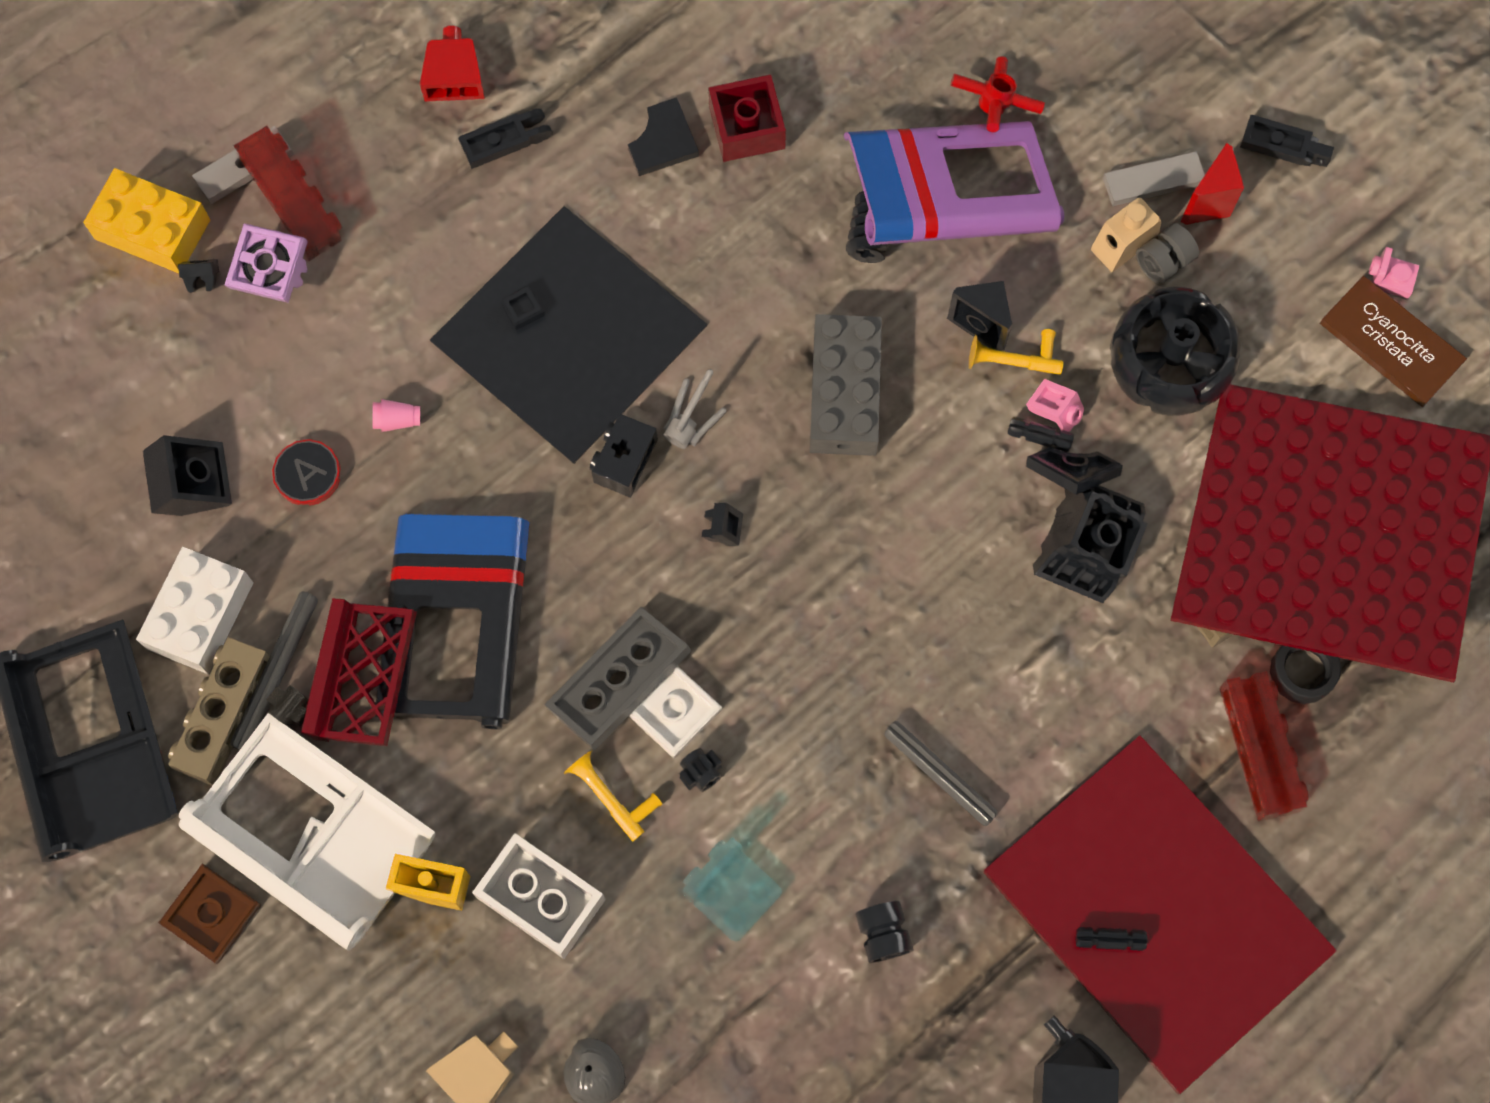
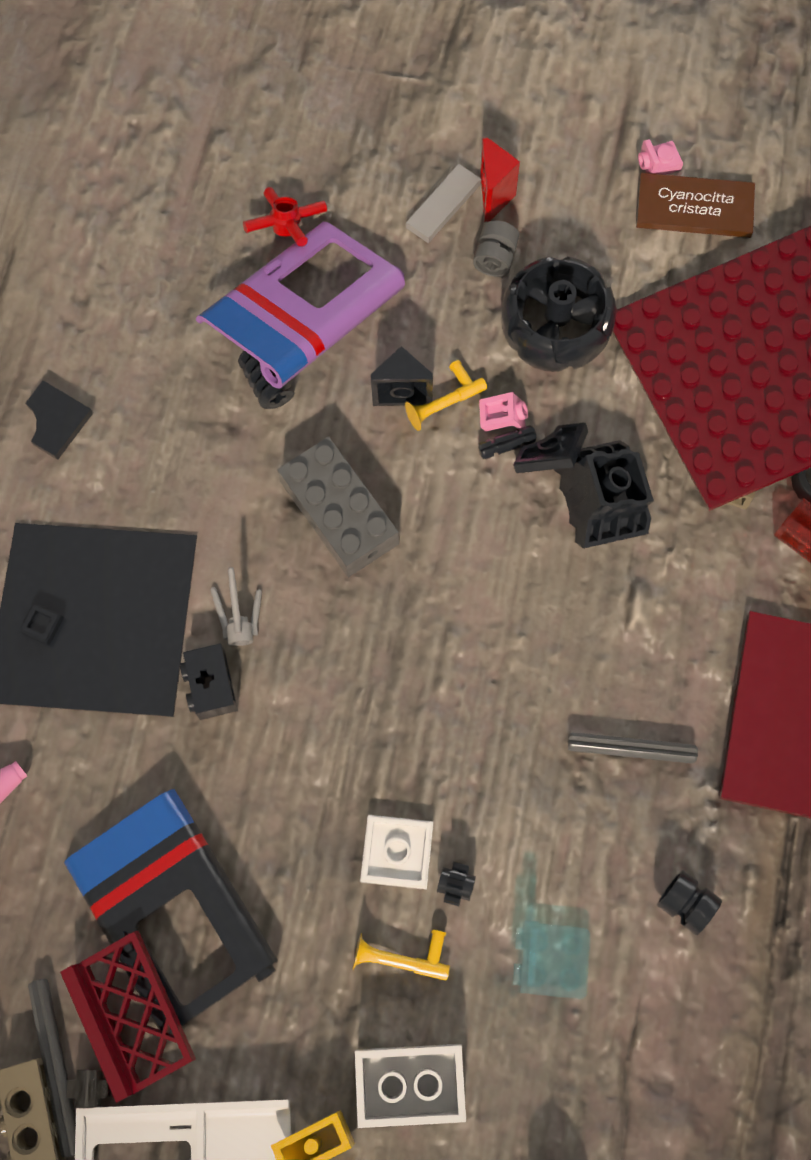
camera: 35 degrees left, 0 degrees up
dark grey plate [544,607,691,751] -> none
black tile [702,503,743,546] -> none
dark red brick [708,74,786,162] -> none
tan torso [1091,197,1161,272] -> none
black hinge [1240,114,1334,167] -> none

